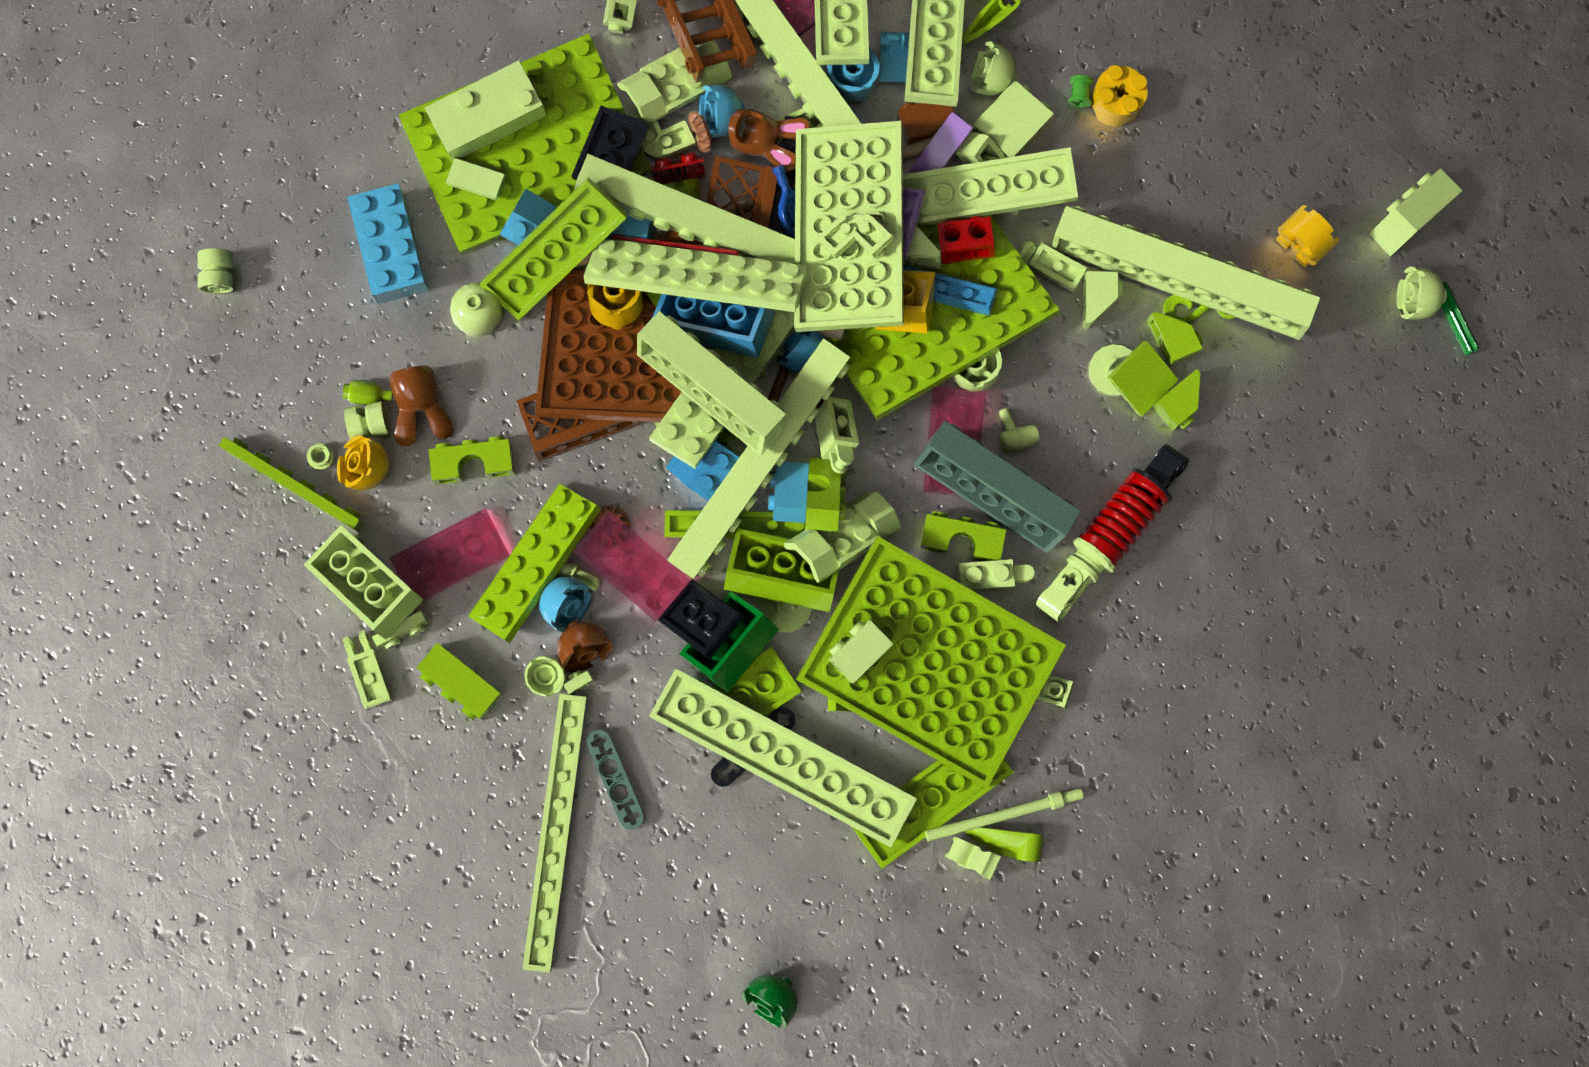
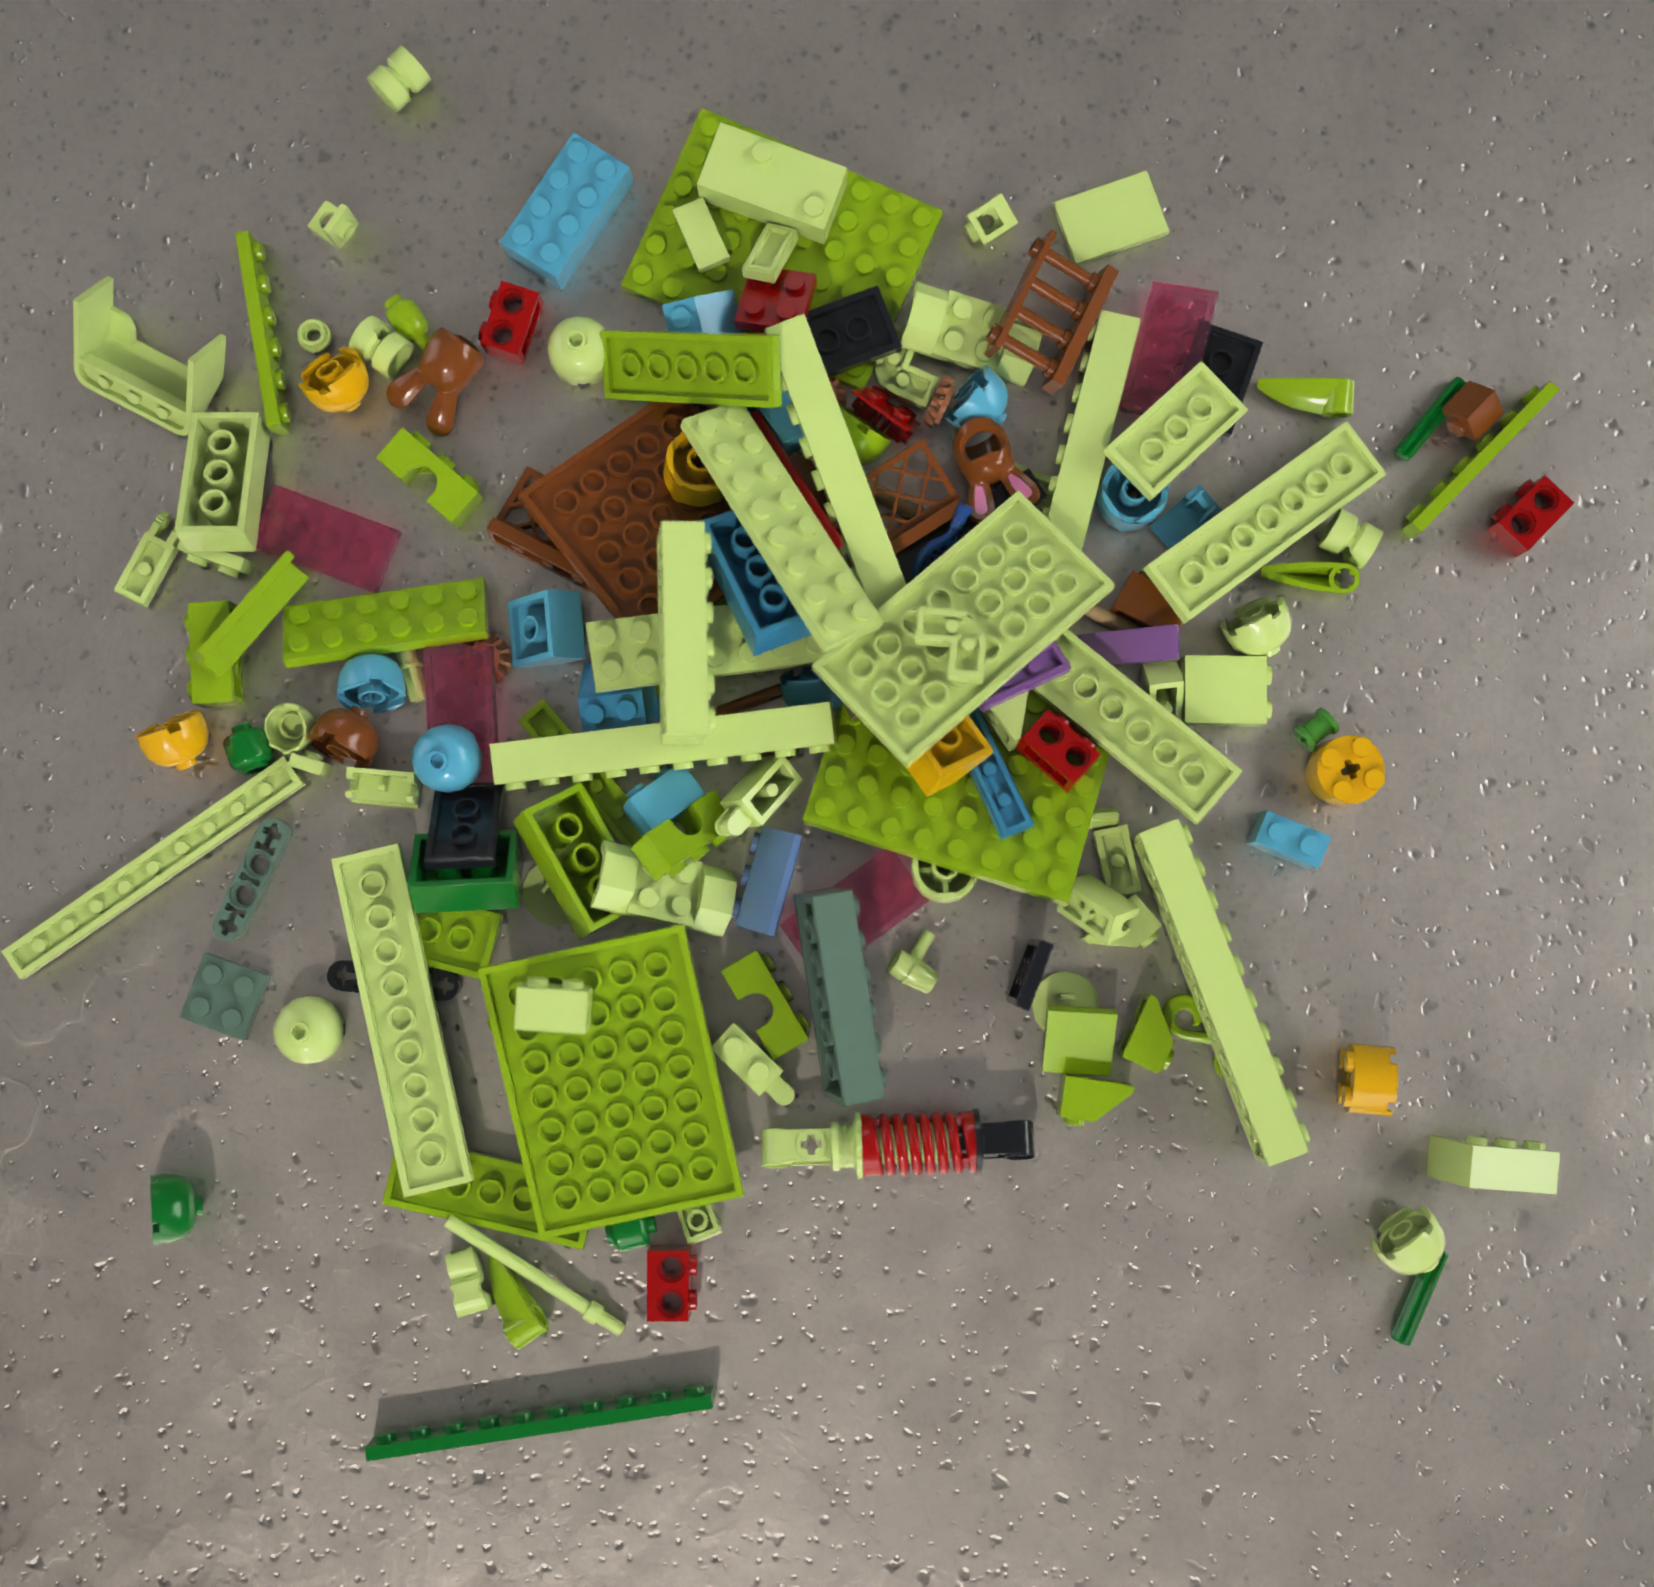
camera: 55 degrees right, 5 degrees up
none -> yellowish green windscreen [73,276,226,436]
none -> yellow cylinder [135,709,209,771]
none -> sand green plate [180,953,271,1040]
none -> lime fence [192,550,309,680]
none -> green head [223,723,274,775]
none -> yellowish green cylinder [273,996,345,1064]
none -> yellowish green bracket [307,200,359,249]
none -> yellowish green hinge [345,767,422,809]
none -> green plate [365,1383,715,1462]
none -> medium azure cylinder [411,724,483,793]
none -> red brick [478,280,545,365]
none -> medium azure slope [508,589,586,668]
none -> green head [605,1216,657,1252]
none -> red brick [647,1245,698,1322]
none -> medium blue slope [732,826,803,937]
none -> red plate [734,269,817,333]
none -> yellowish green tile [742,223,799,284]
none -> black tile [1006,939,1054,1011]
none -> yellowish green hinge [1057,873,1140,945]
none -> medium azure brick [1246,810,1331,869]

